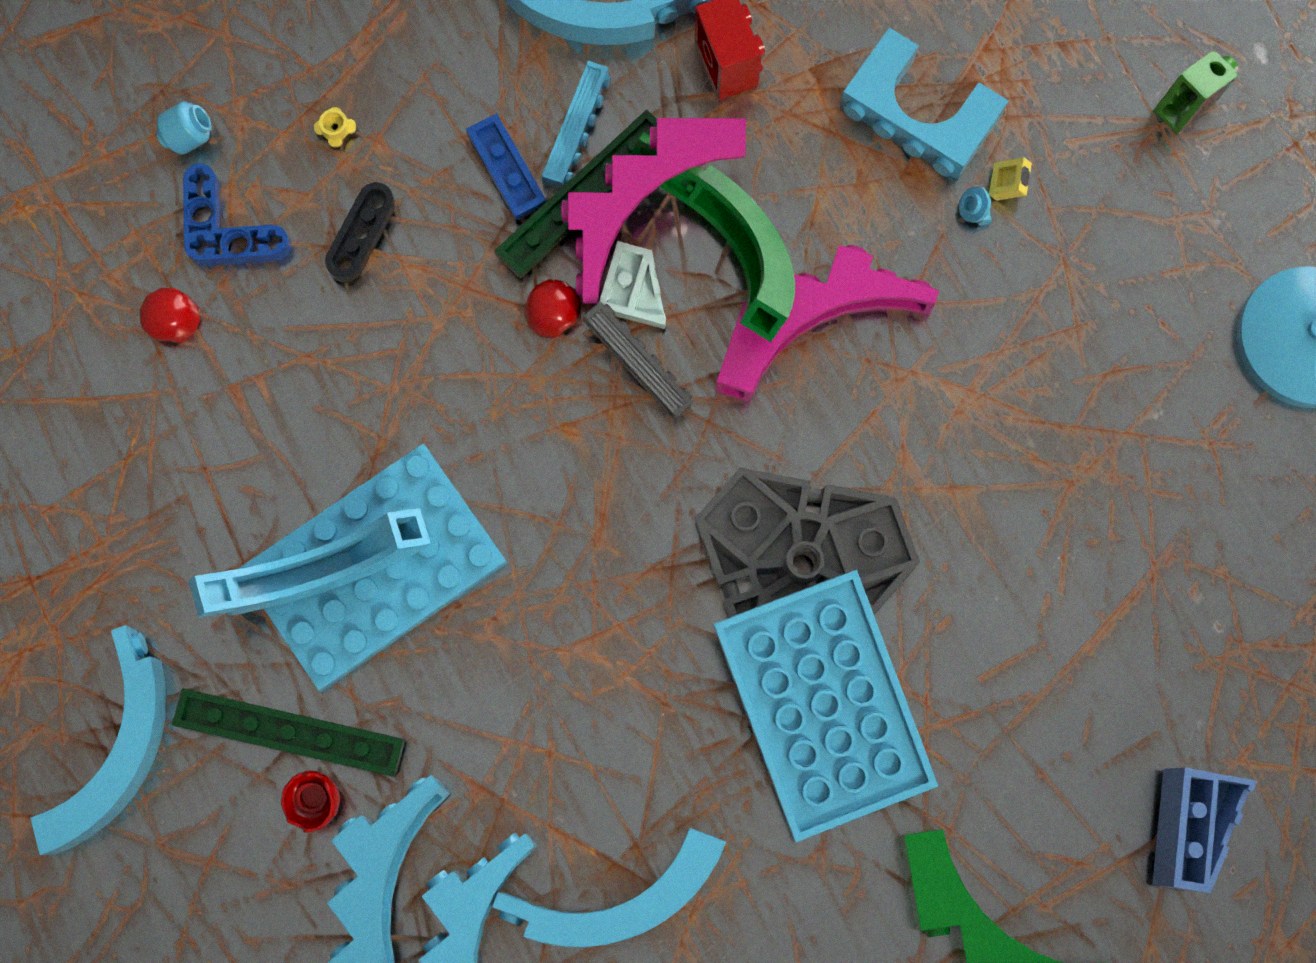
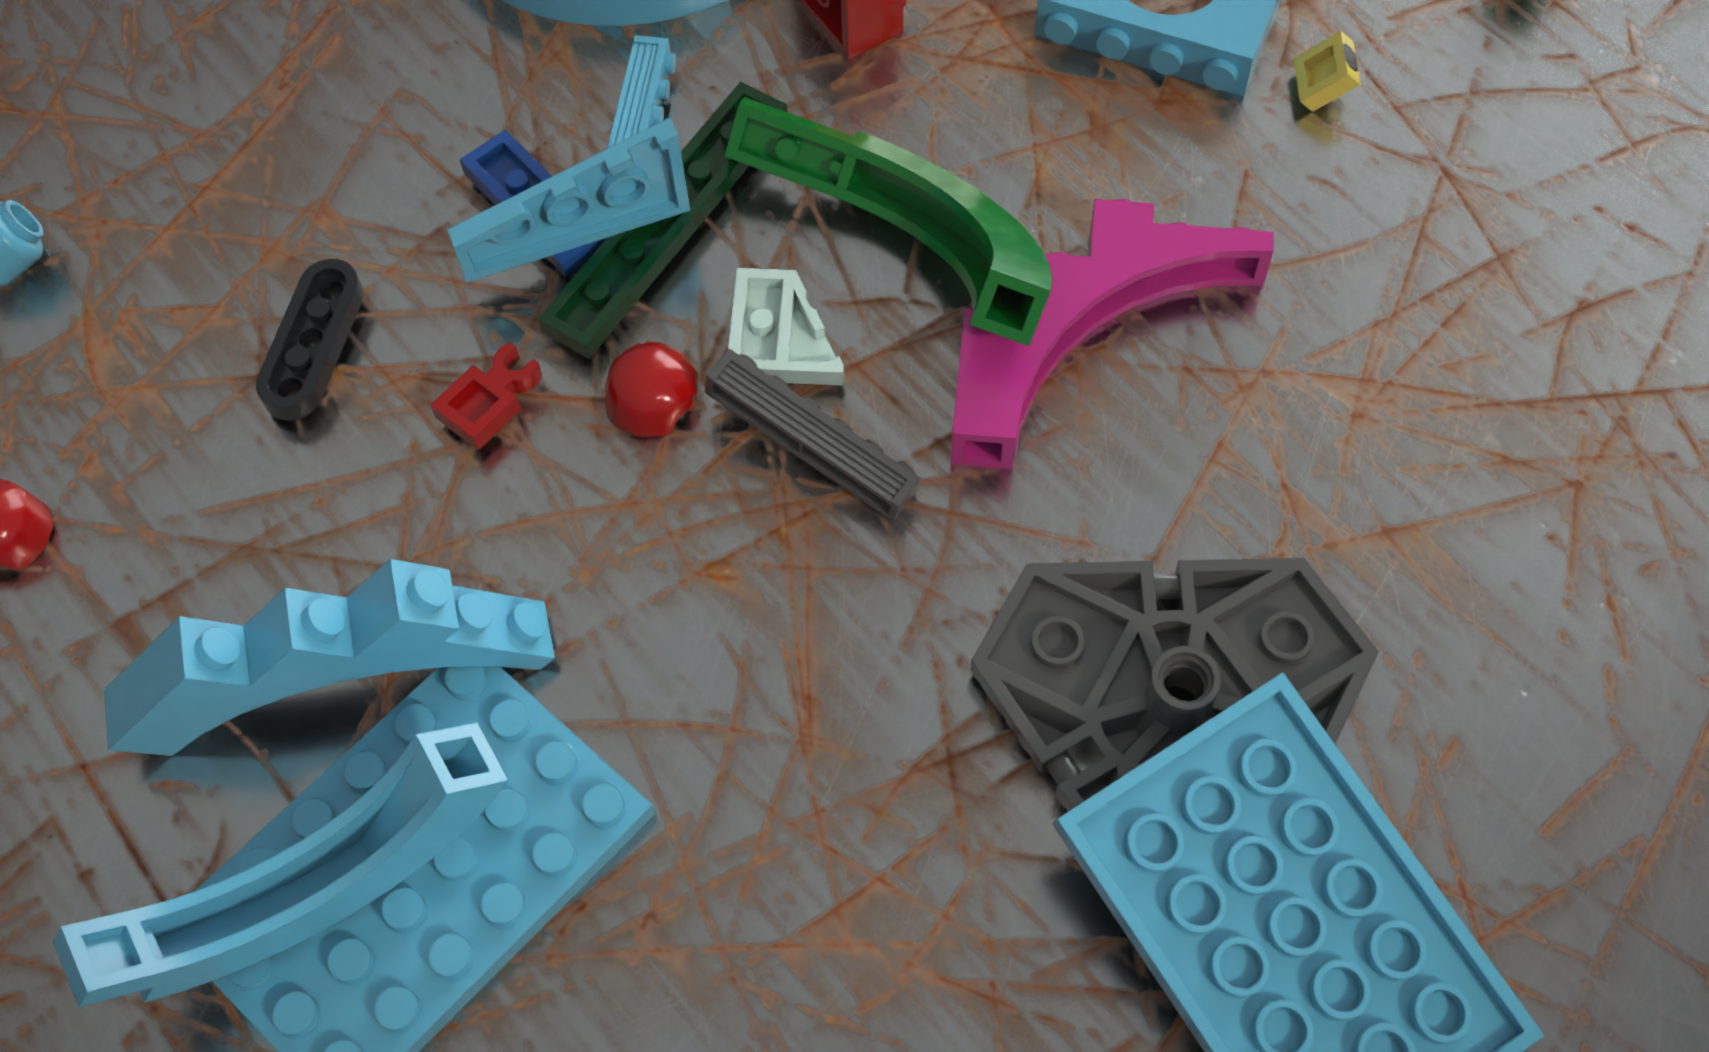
camera: 10 degrees left, 15 degrees down
blue beam [183,163,292,266] -> none
light yellow plate [314,107,356,147] -> none
dark pink arch [562,118,746,303] -> none
medium azure plate [959,187,992,226] -> none
none -> medium azure arch [104,559,555,756]
none -> red plate [430,342,542,451]
none -> medium azure wing [447,117,691,283]

